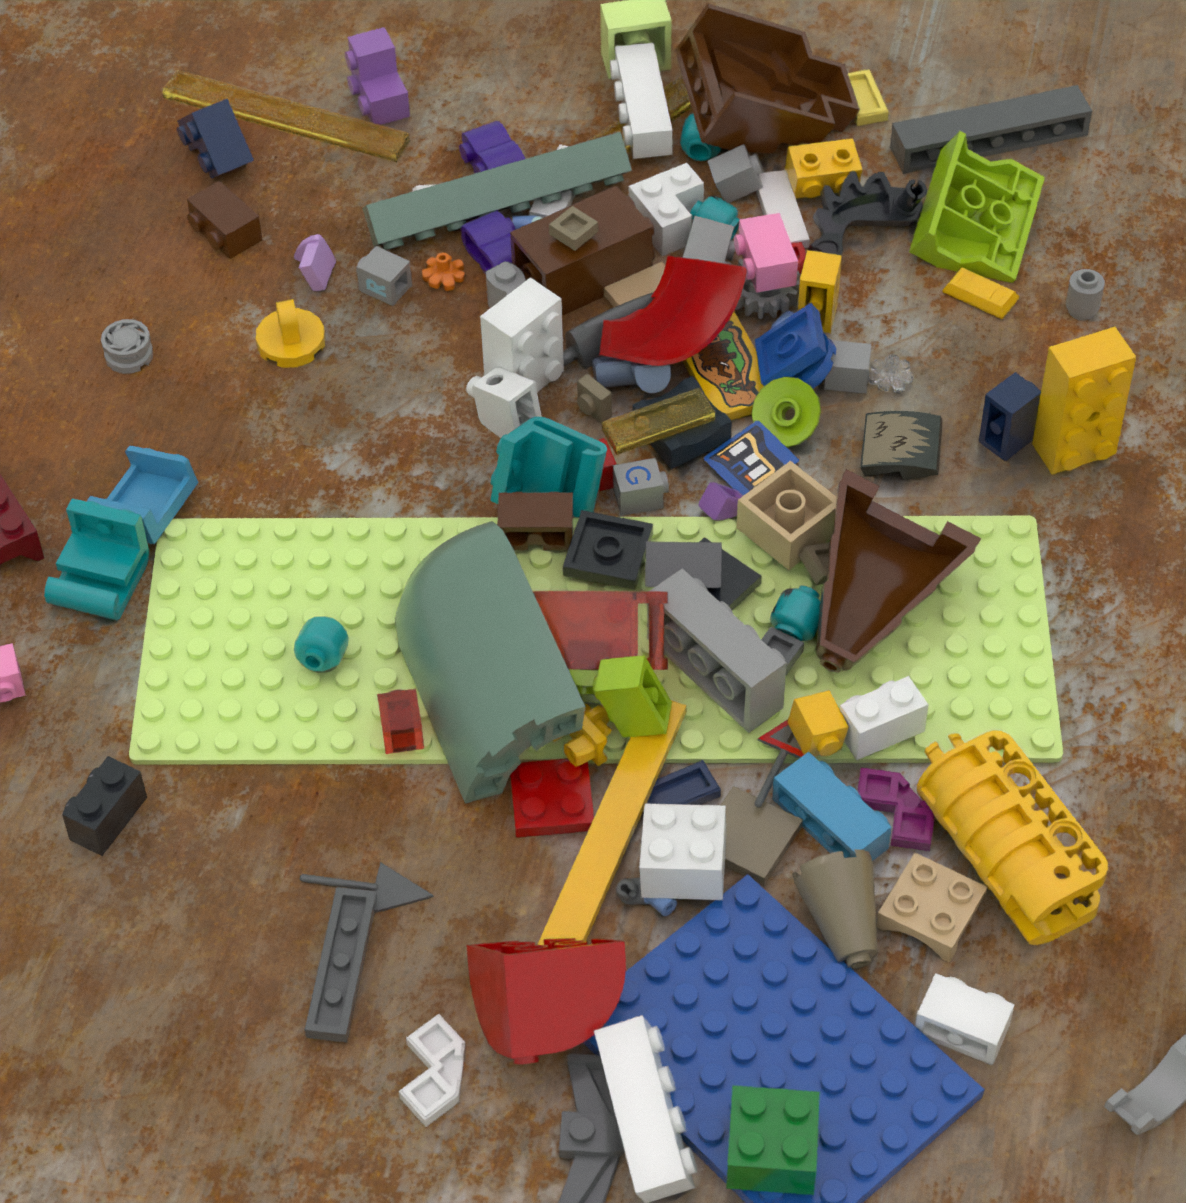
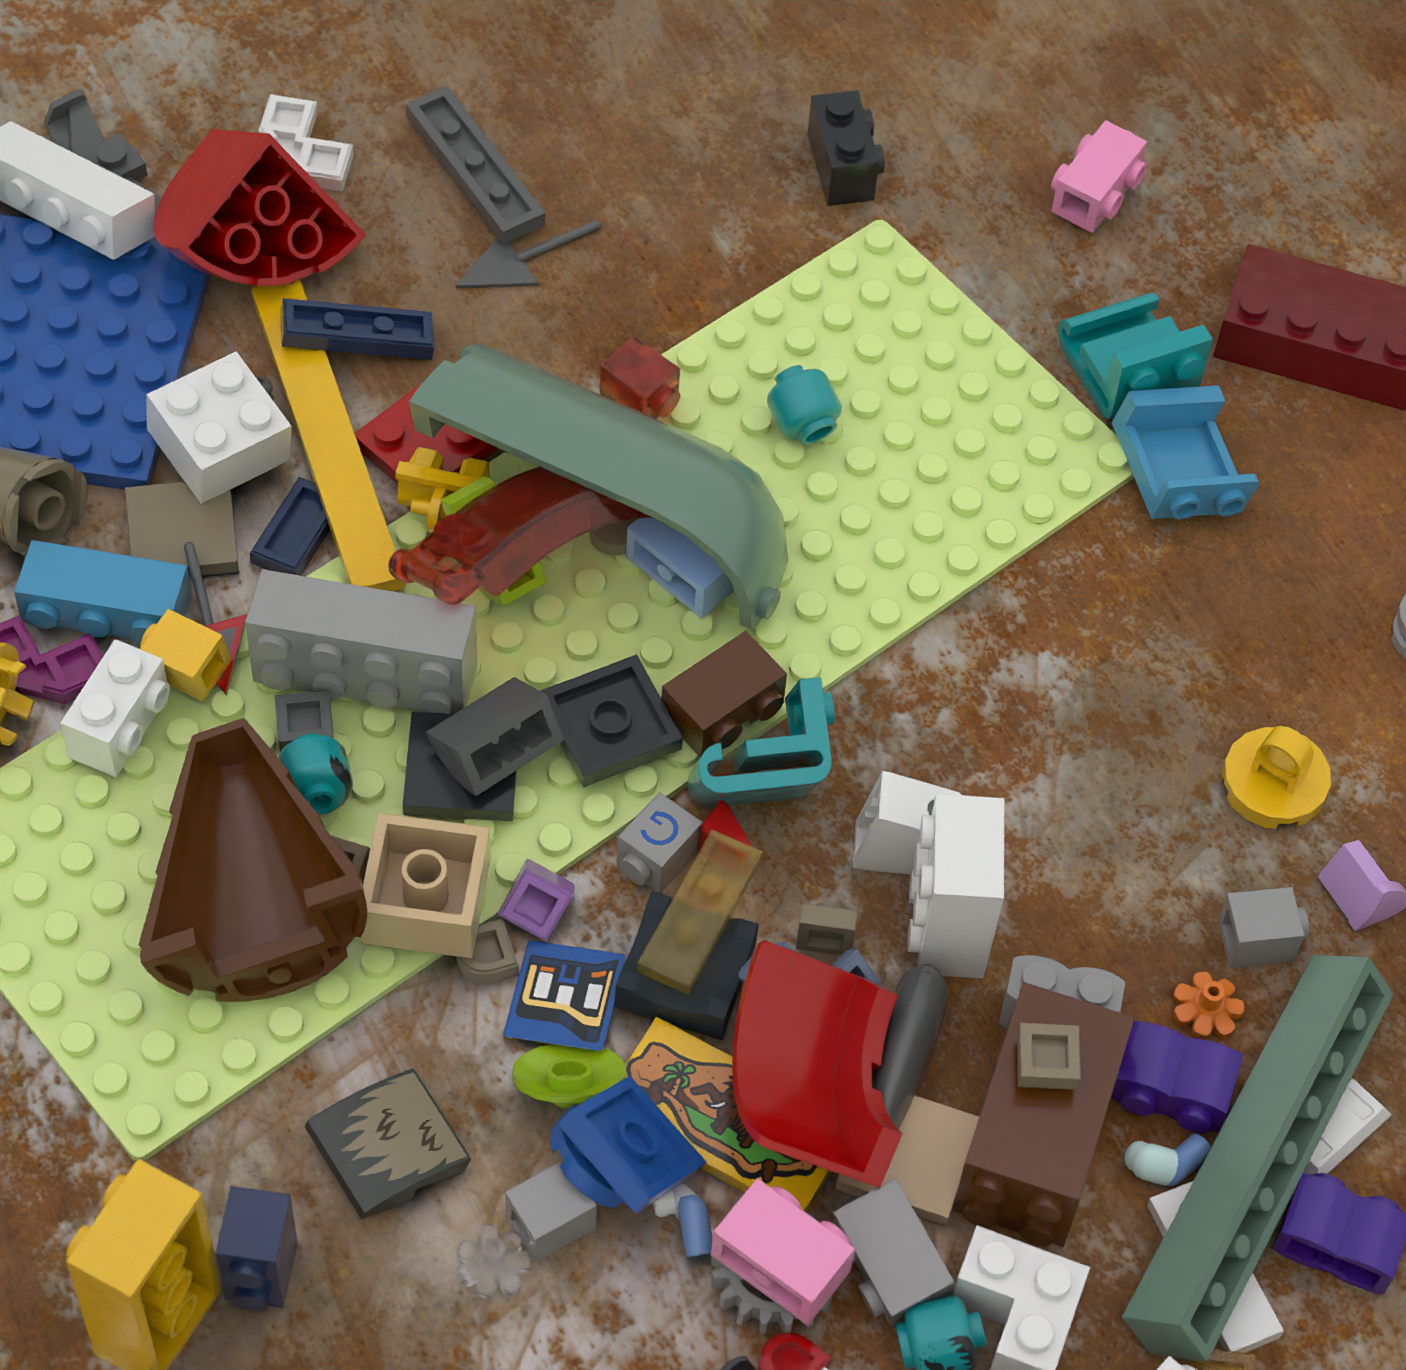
camera: 135 degrees right, 5 degrees up
lime brick [593,655,672,738] -> none
yellow brick [798,250,842,333] -> none
none -> dark blue tile [280,298,434,360]

